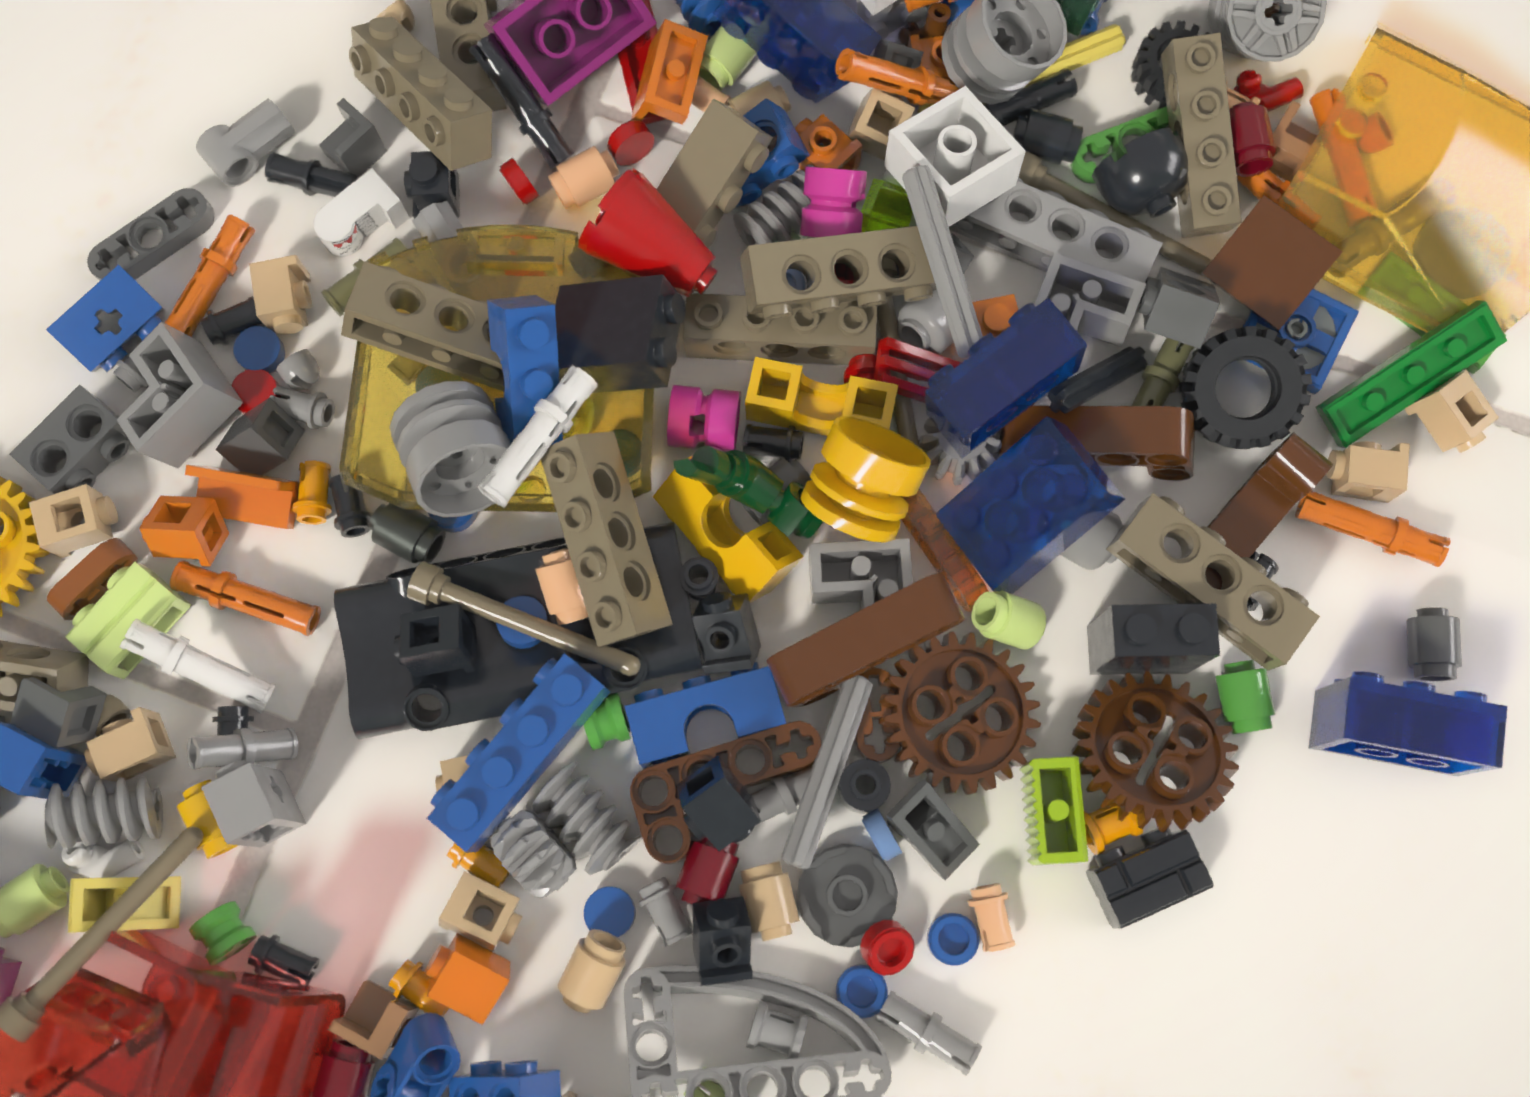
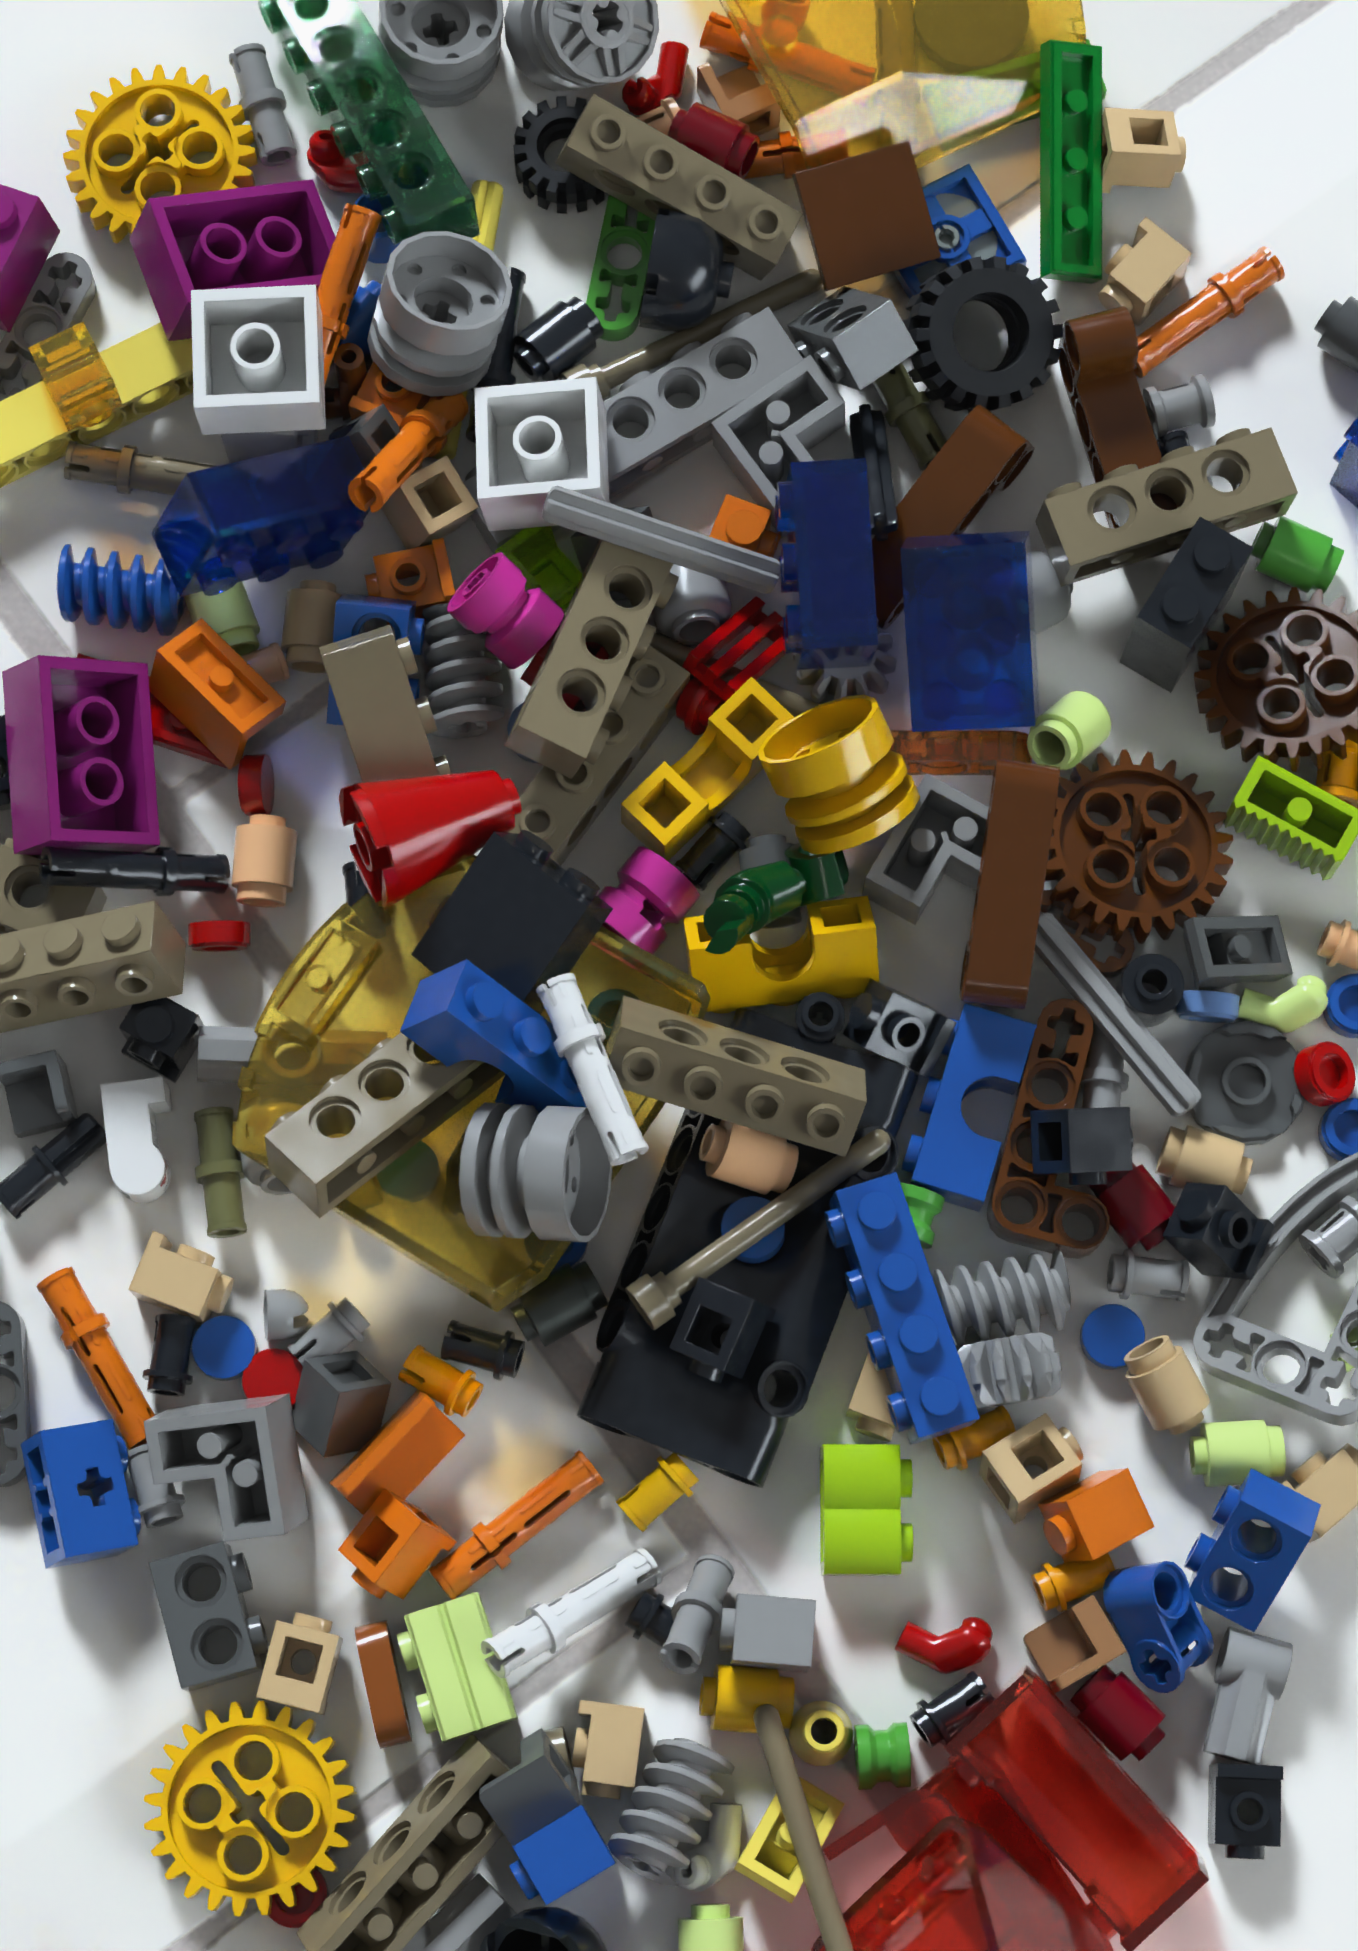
camera: 60 degrees left, 0 degrees up
none -> yellow pin [616,1453,699,1532]
none -> light yellow cone [789,1701,853,1766]
none -> lime brick [820,1444,913,1576]
none -> red arm [894,1617,993,1674]
none -> light grey bush [1142,374,1216,440]
none -> yellowish green brick [1189,1420,1286,1487]
none -> yellowish green arm [1238,975,1328,1033]

